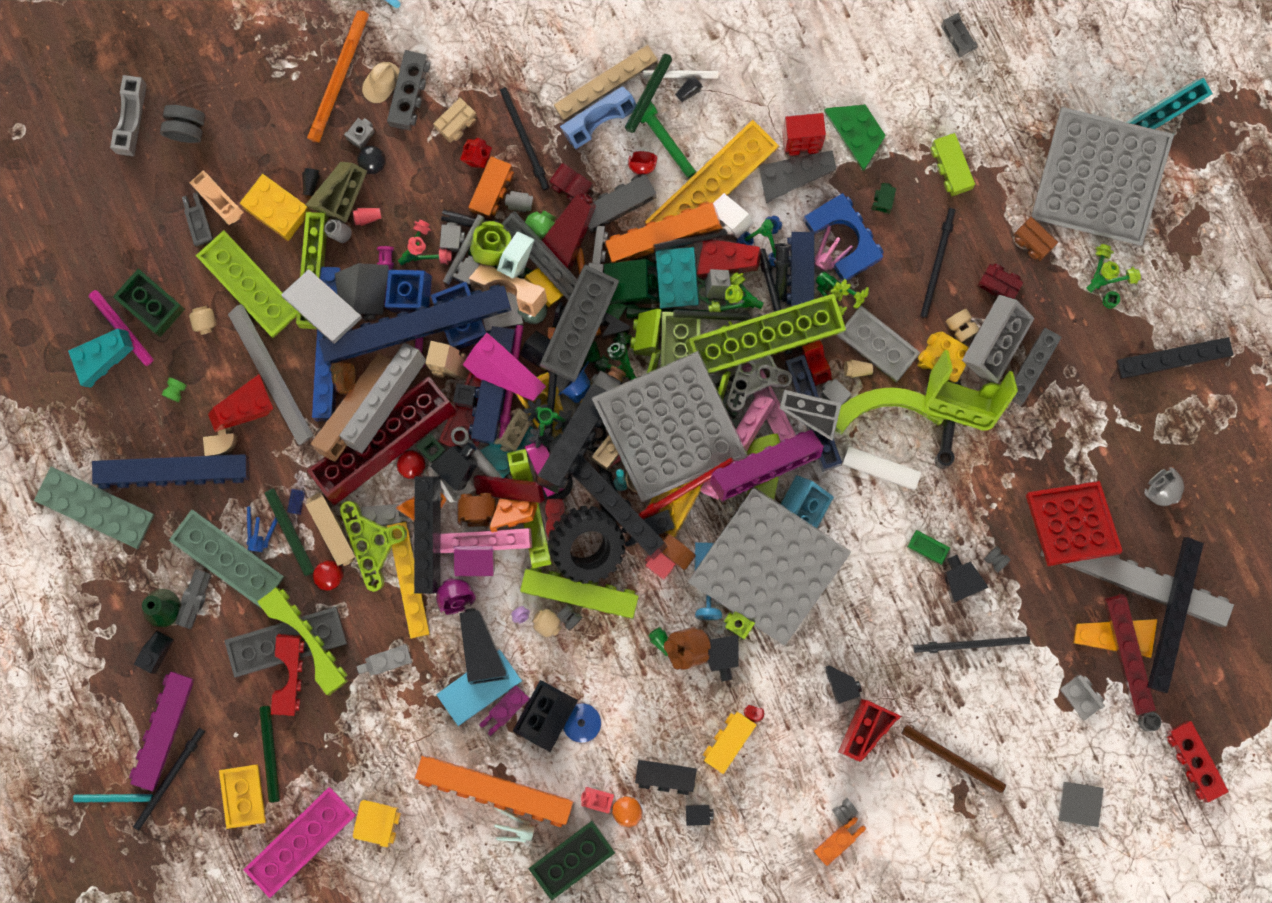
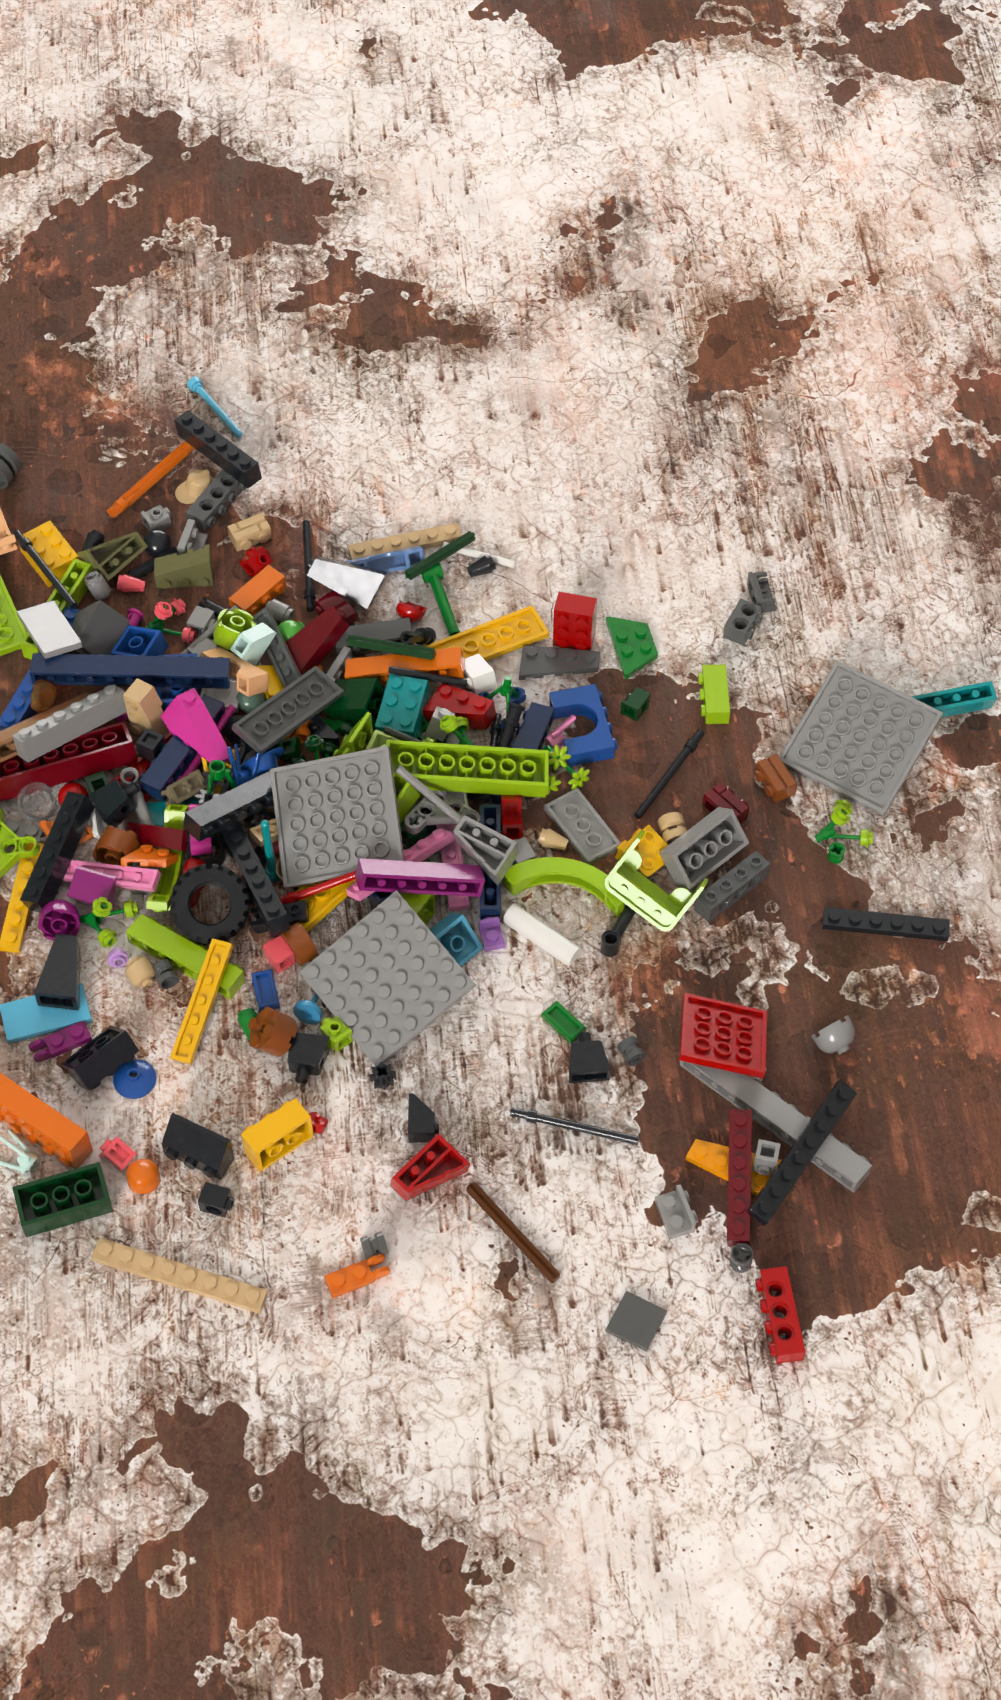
camera: 15 degrees right, 25 degrees down
none -> black bar [13,529,77,609]
none -> clear cylinder [15,782,57,824]
none -> lime plant [80,897,139,948]
none -> tan plate [91,1238,268,1314]
none -> black axle [128,547,178,579]
none -> olive wedge [154,544,214,589]
none -> yellow plate [170,938,234,1065]
none -> black brick [174,410,262,488]
none -> light grey bracket [177,519,208,555]
none -> blue plant [227,744,260,787]
none -> blue tile [251,969,280,1013]
none -> slope [307,556,388,609]
none -> dark green axle [346,635,436,660]
none -> black gear [369,1062,396,1090]
none -> light grey bar [395,765,462,823]
none -> black pin [400,627,436,645]
none -> medium lavender bracket [479,916,505,952]
none -> dark grey brick [723,598,763,646]
none -> light grey brick [752,1139,781,1175]

